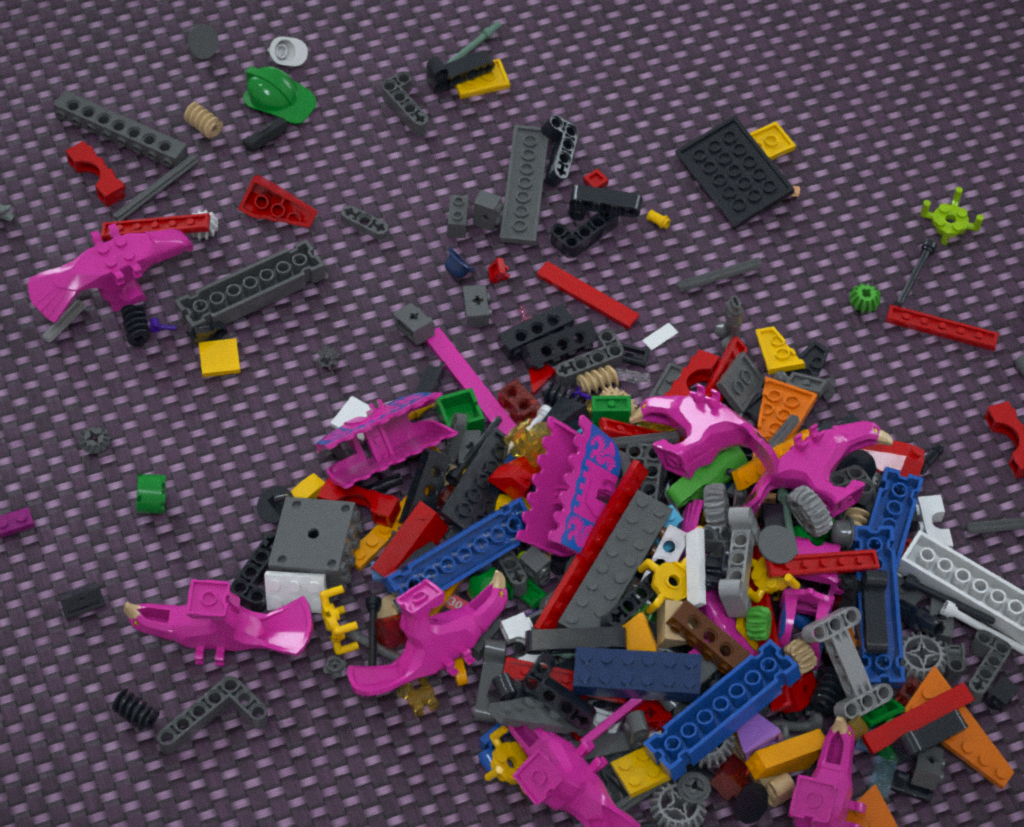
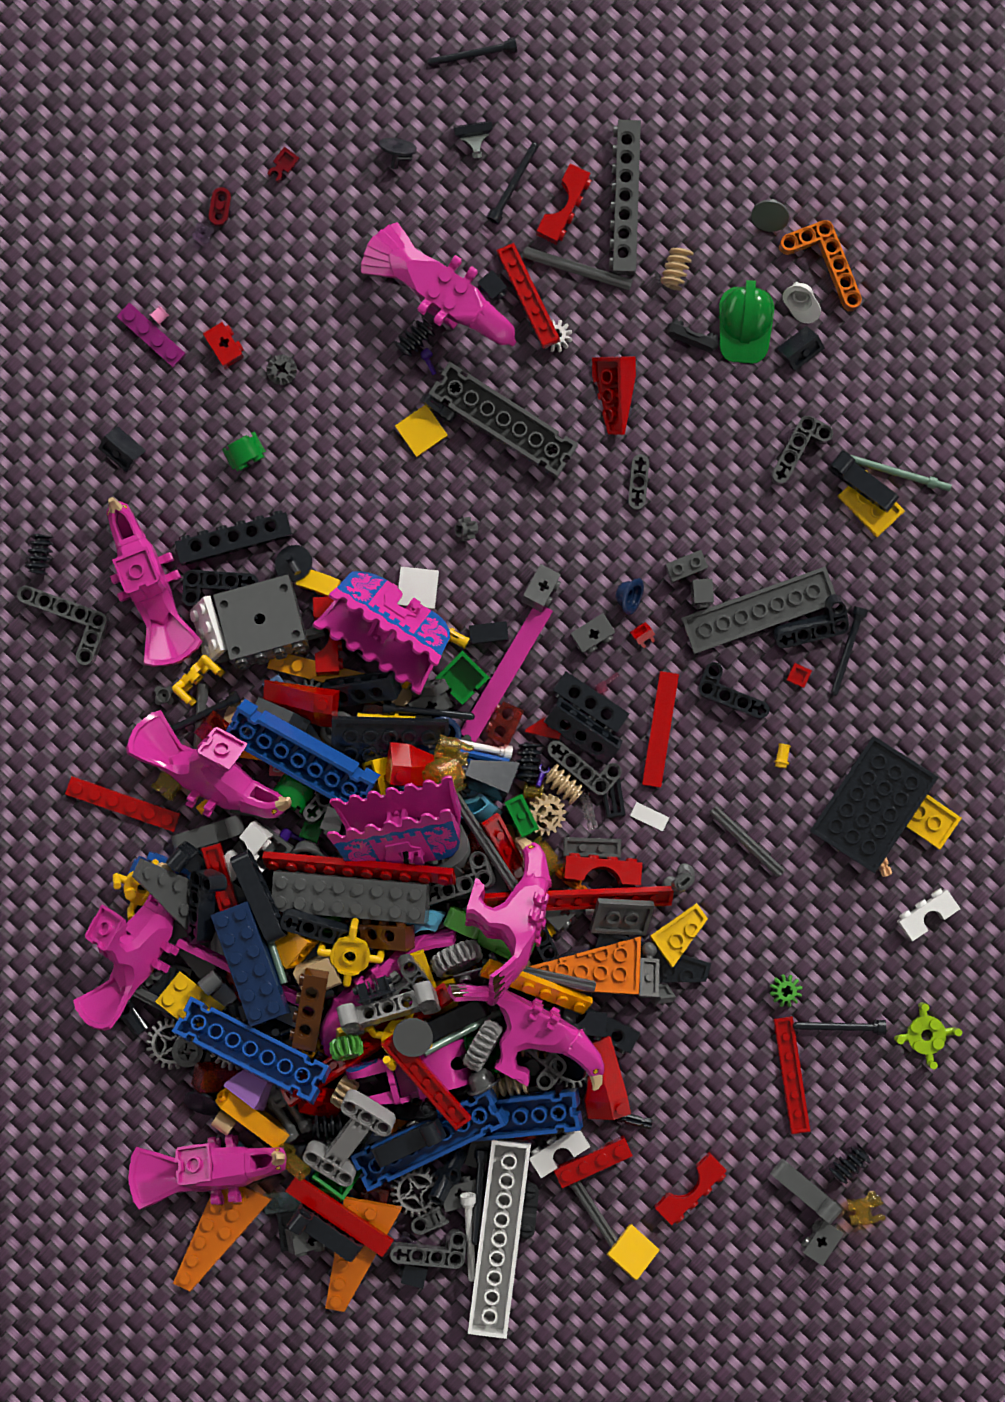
camera: 65 degrees right, 30 degrees up
black beam [569,185,642,221] -> none
white tile [686,527,706,608] -> none
none -> red plate [65,776,181,832]
none -> black brick [175,510,293,565]
none -> red brick [203,322,244,369]
none -> black piece [486,142,538,225]
none -> red arch [554,1135,633,1188]
none -> black panel [777,326,825,371]
none -> orange beam [779,220,862,311]
none -> black piece [831,606,869,696]
none -> white arch [897,888,960,941]

